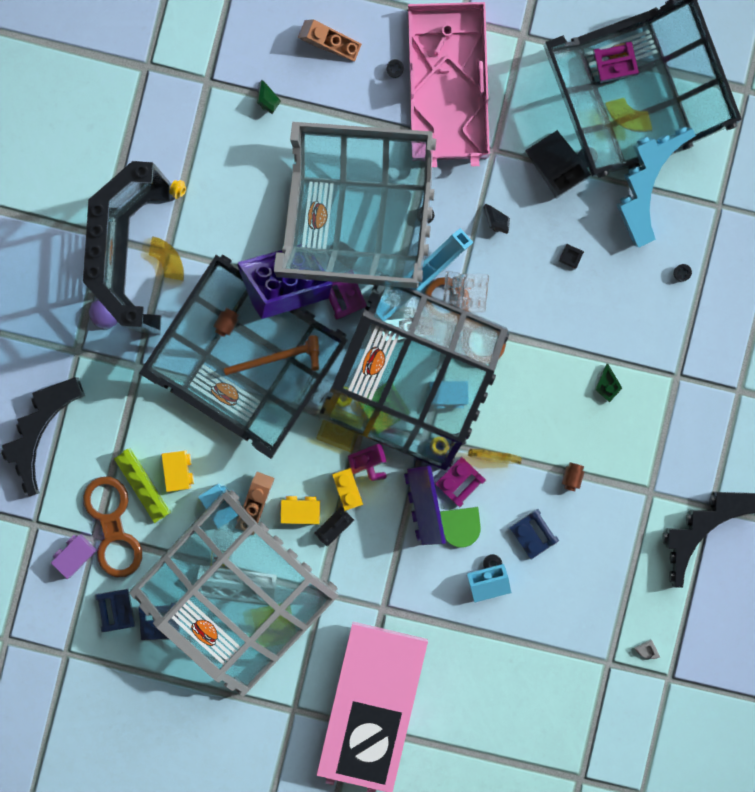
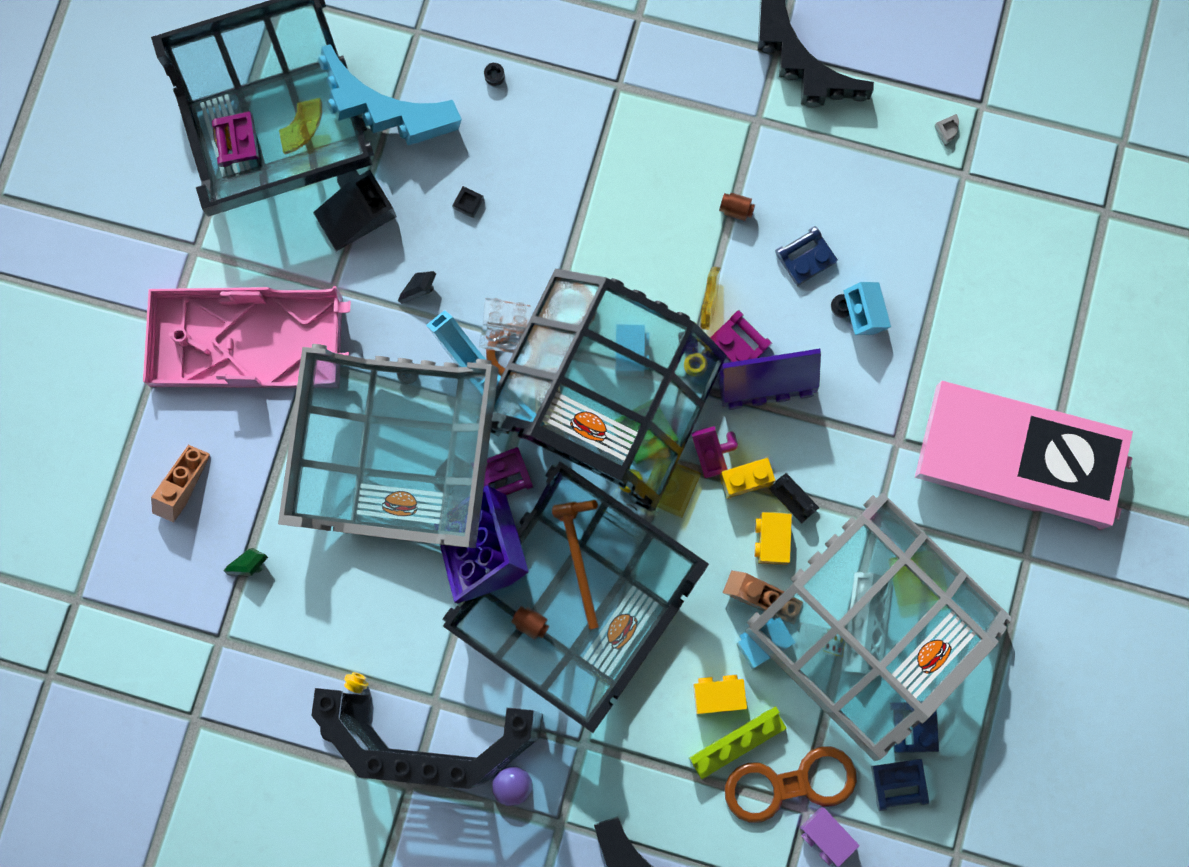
camera: 80 degrees left, 10 degrees down
clear yellow tile [149,236,184,281] -> none
black bush [386,59,404,78] -> none
bright green tile [440,507,481,547] -> none
dark green piece [595,364,622,403] -> none

